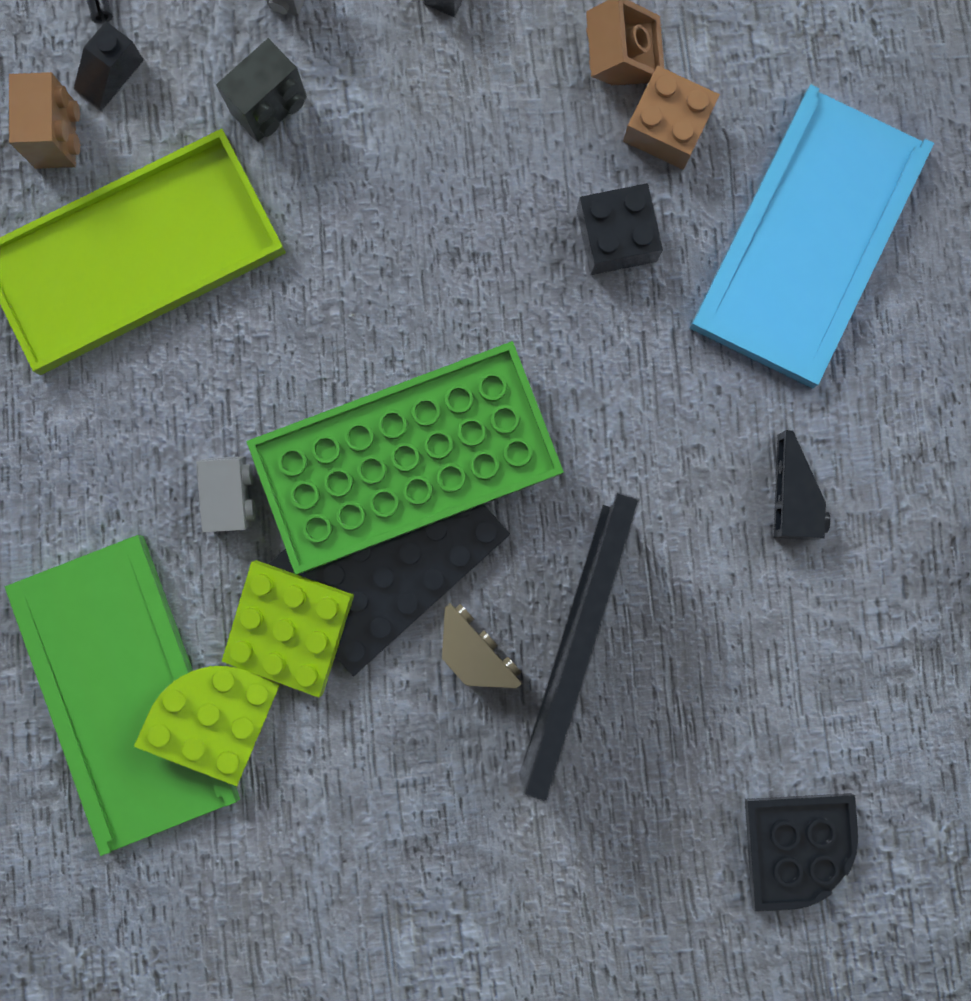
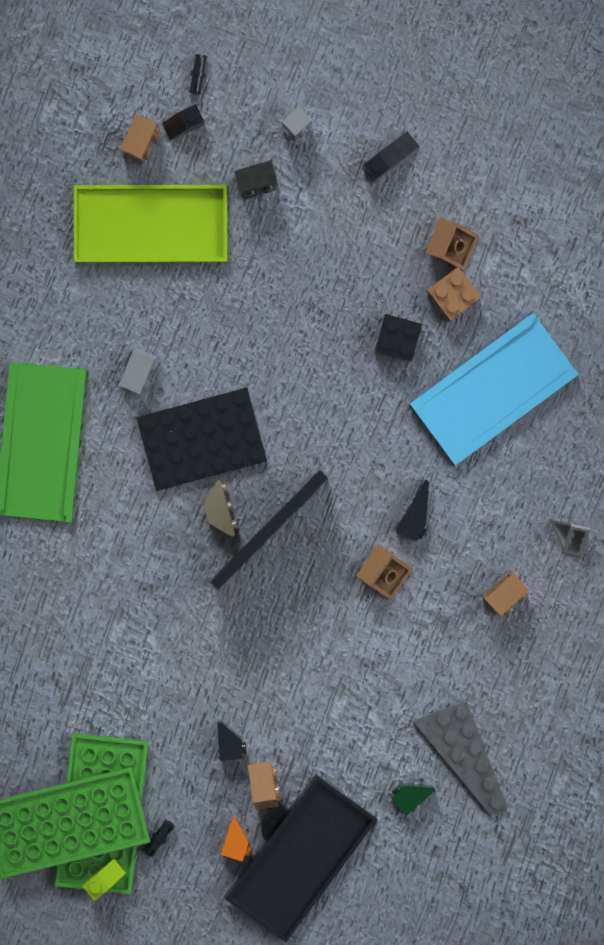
camera: 30 degrees right, 5 degrees up
lime plate [134,666,280,786] -> none
lime plate [221,560,354,698] -> none
bright green plate [246,341,564,575] -> none
black plate [745,793,858,912] -> none
none -> medium nougat slope [356,544,413,600]

